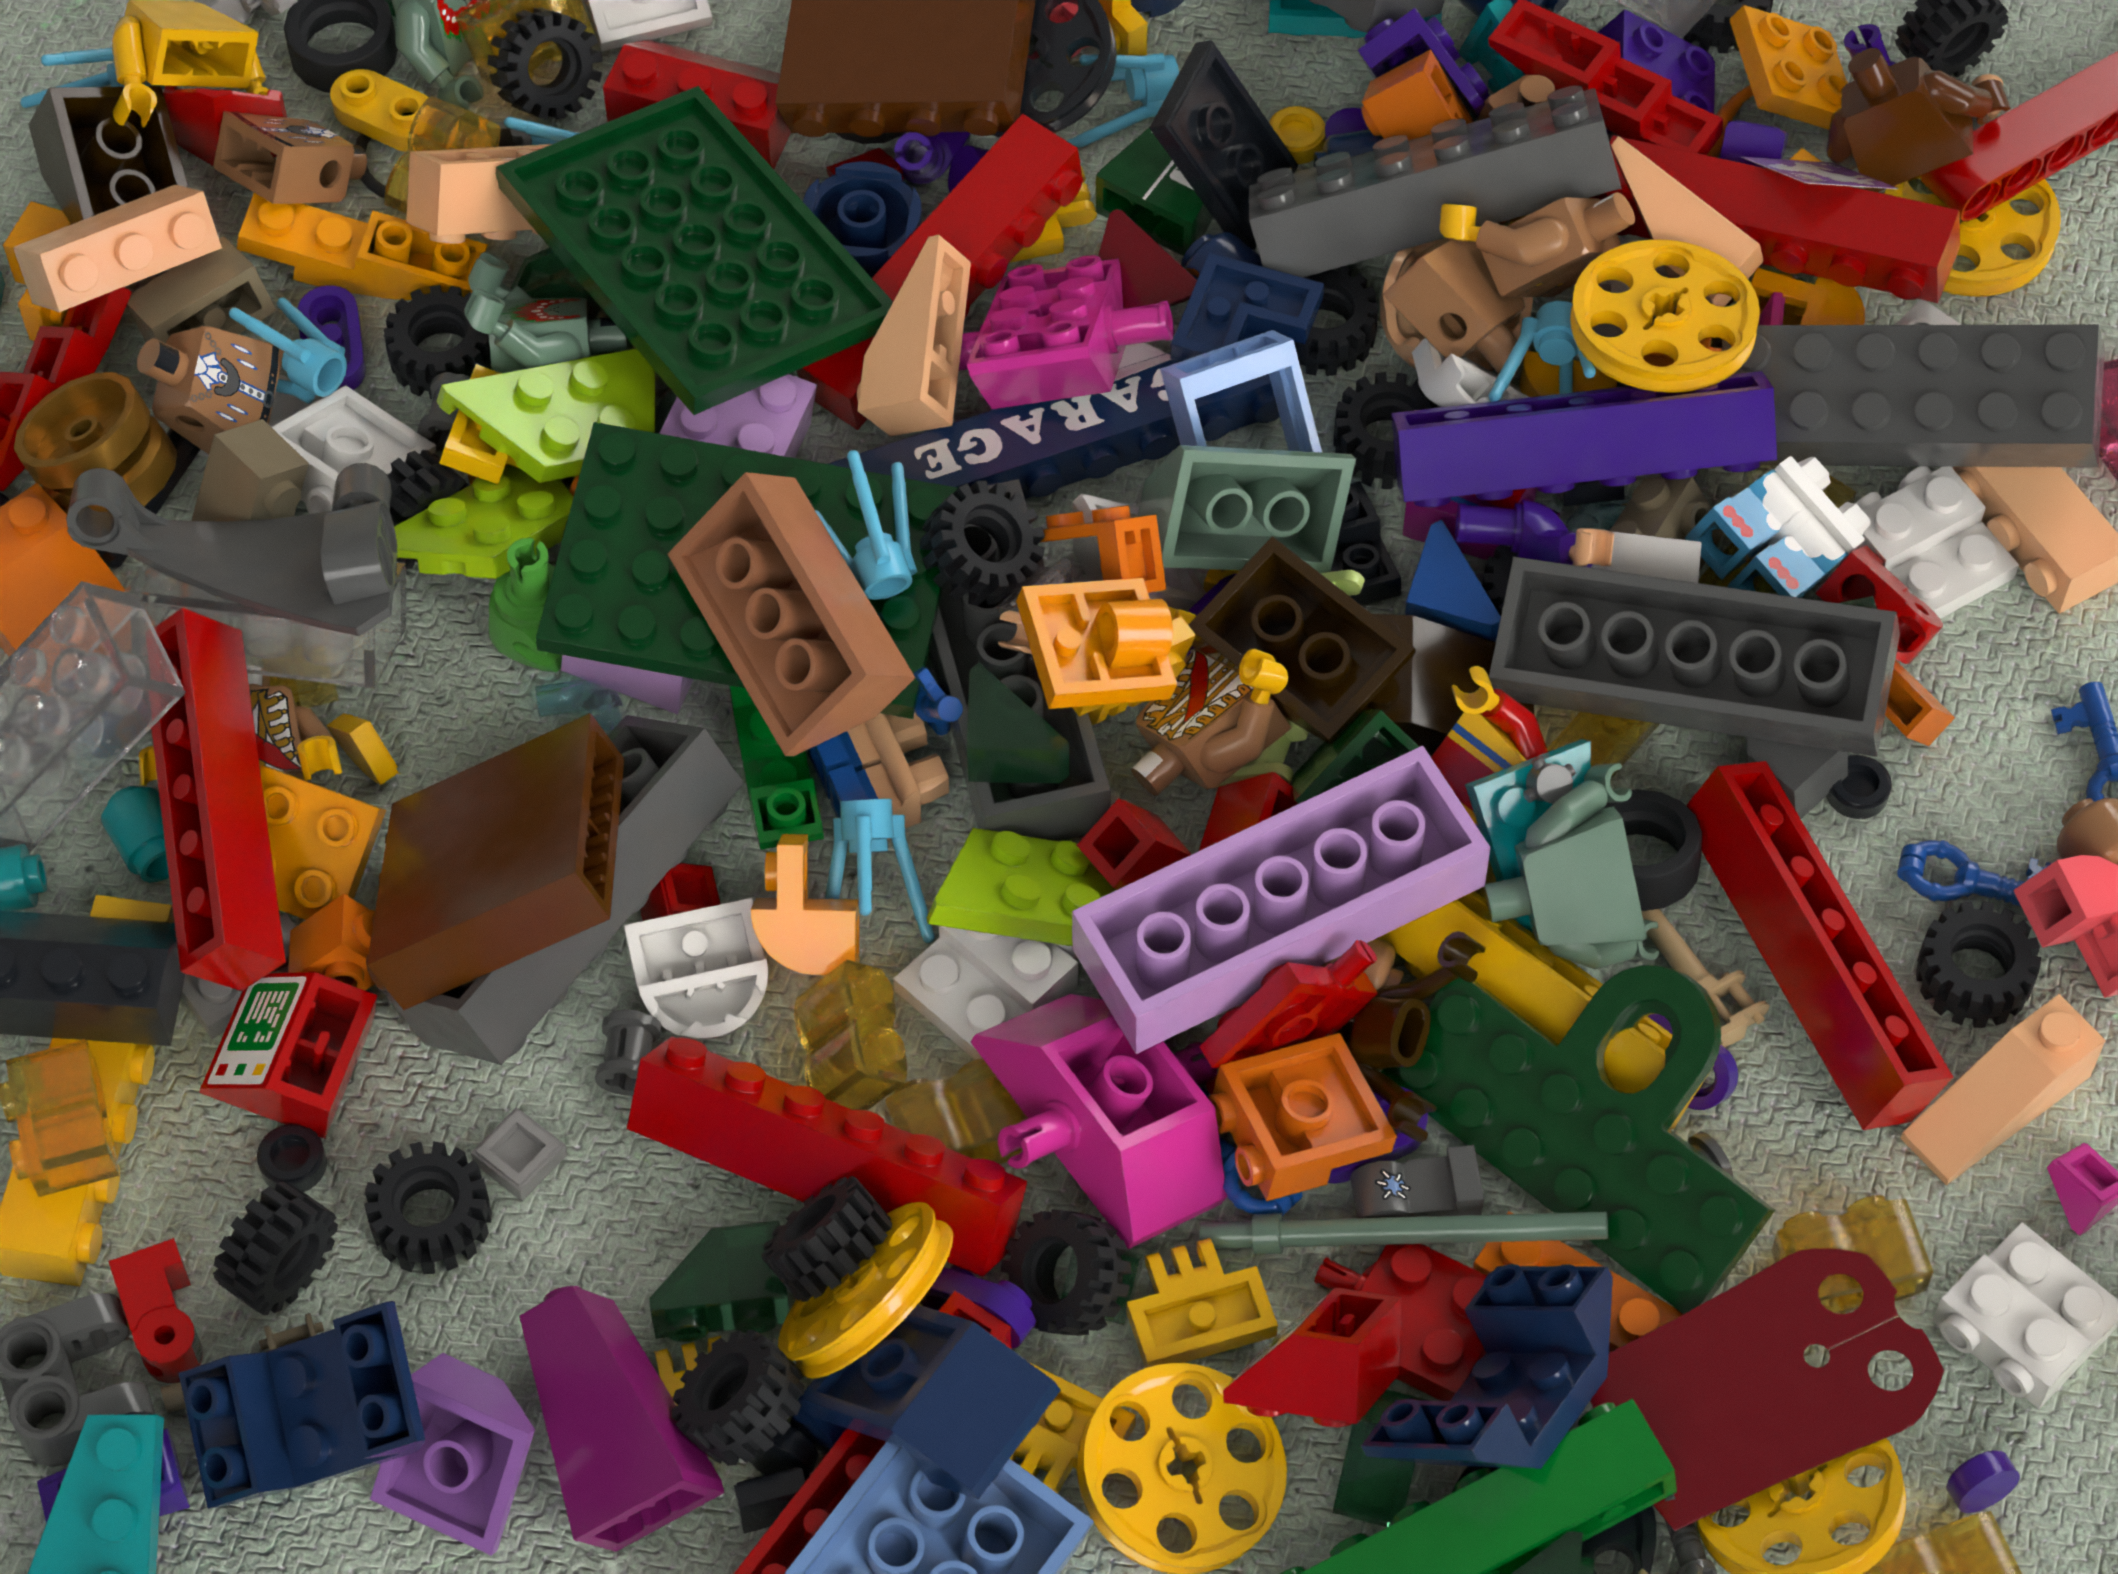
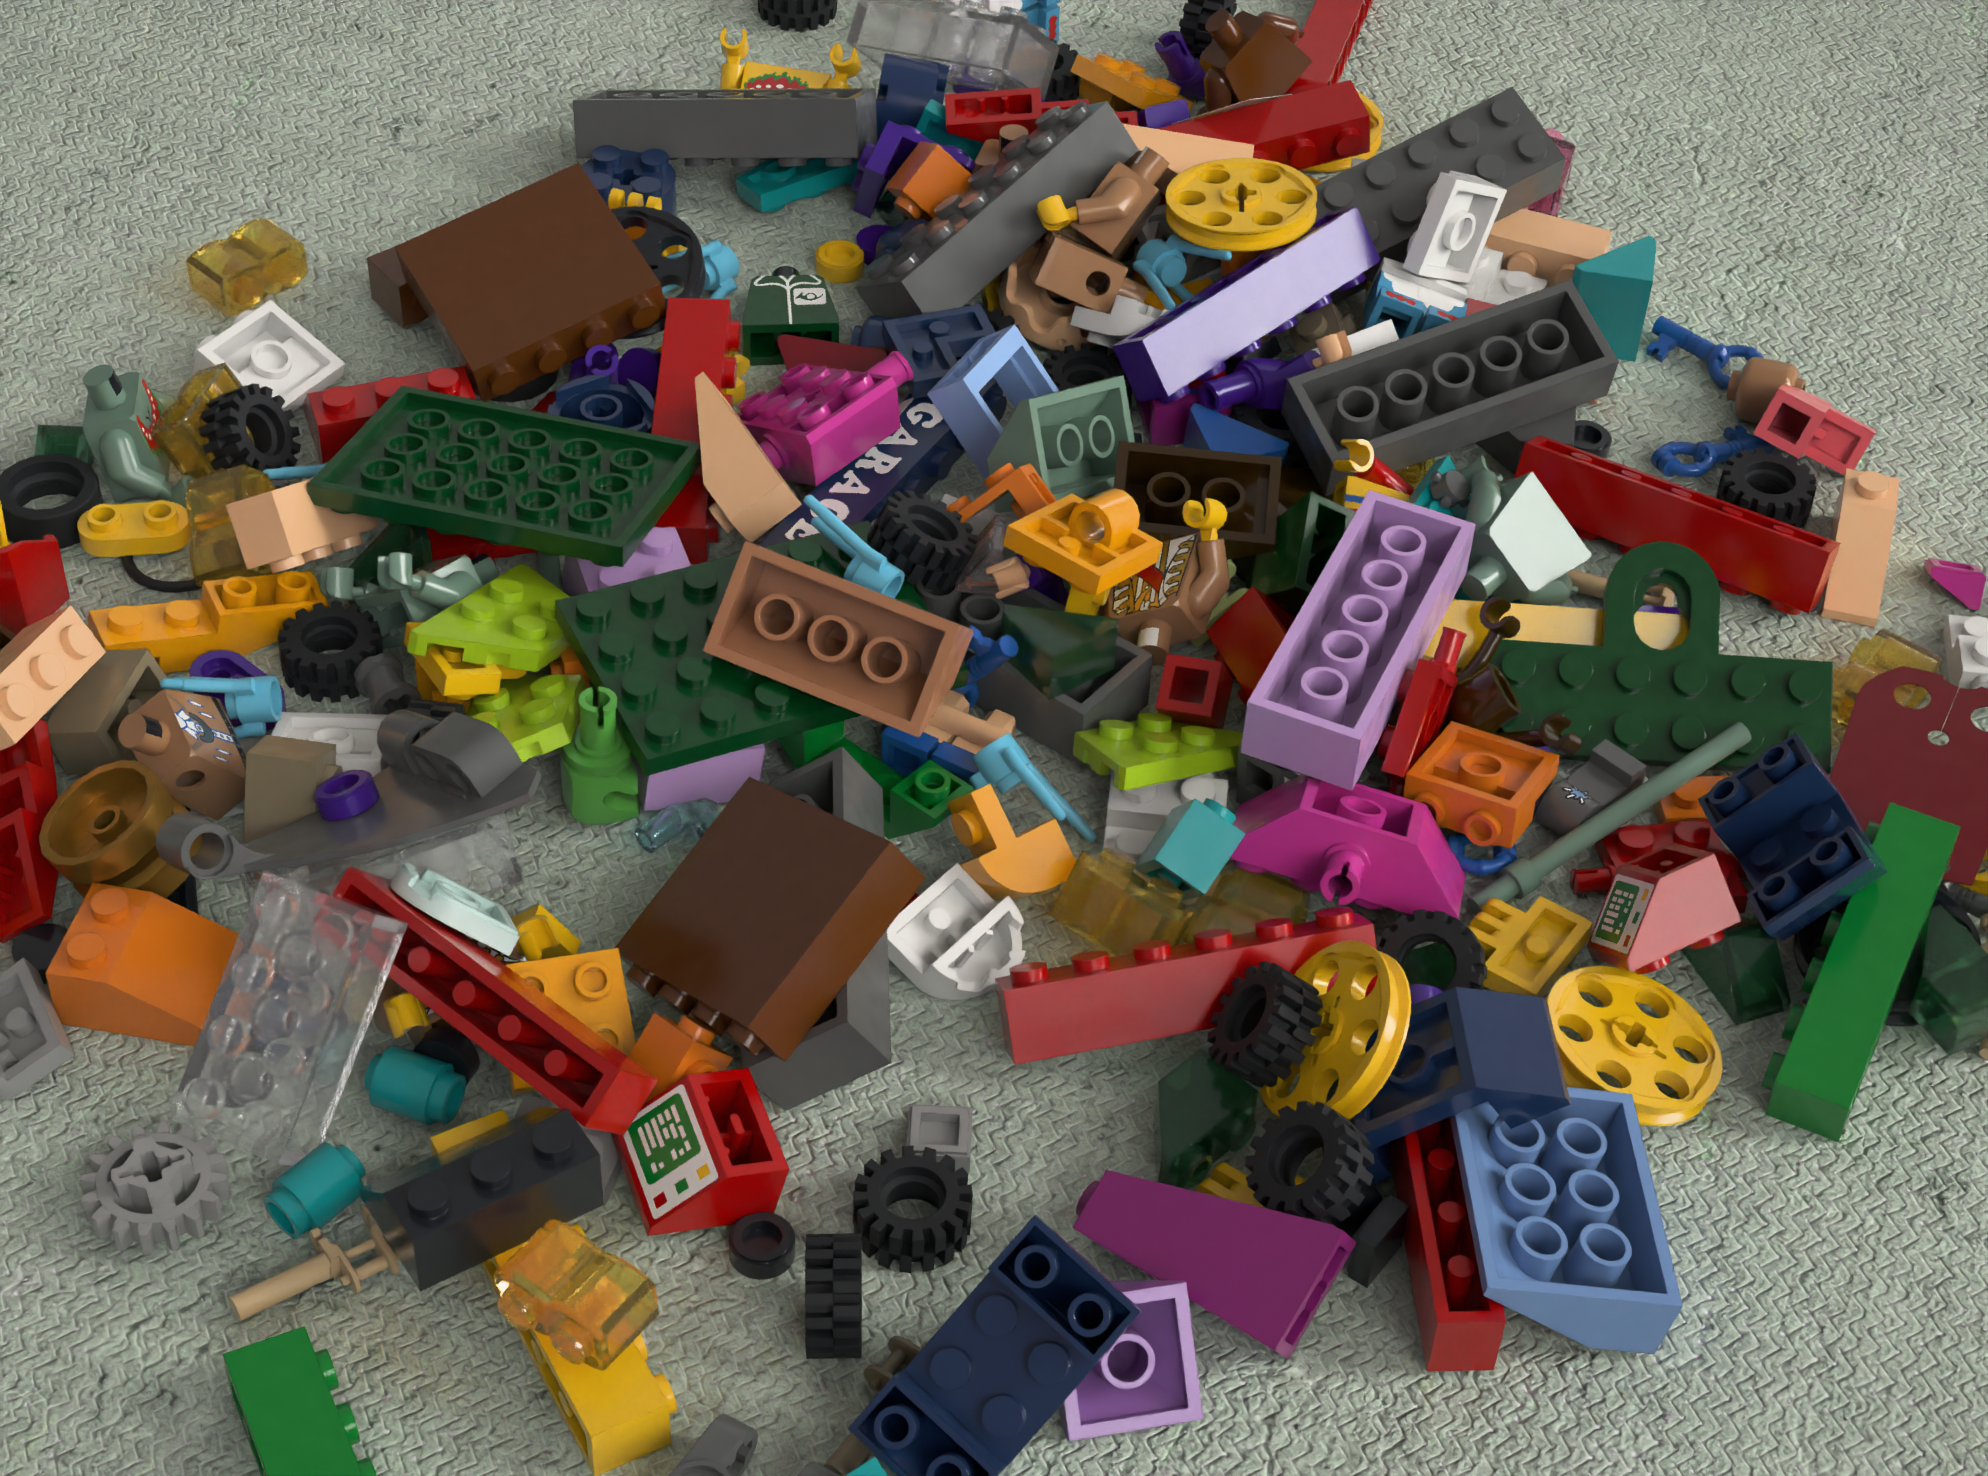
camera: 40 degrees left, 15 degrees down
red leg [108,1238,203,1384] -> none
medium nougat torso [213,111,367,204] -> none
dark grey bush [595,1010,661,1096] -> none
black tile [1150,40,1299,251] -> none
none -> dark purple tile [313,770,380,821]
none -> light aqua tile [390,863,520,956]
none -> teal brick [1133,798,1245,902]
none -> white plate [1402,170,1507,283]
none -> teal slope [1572,236,1657,362]

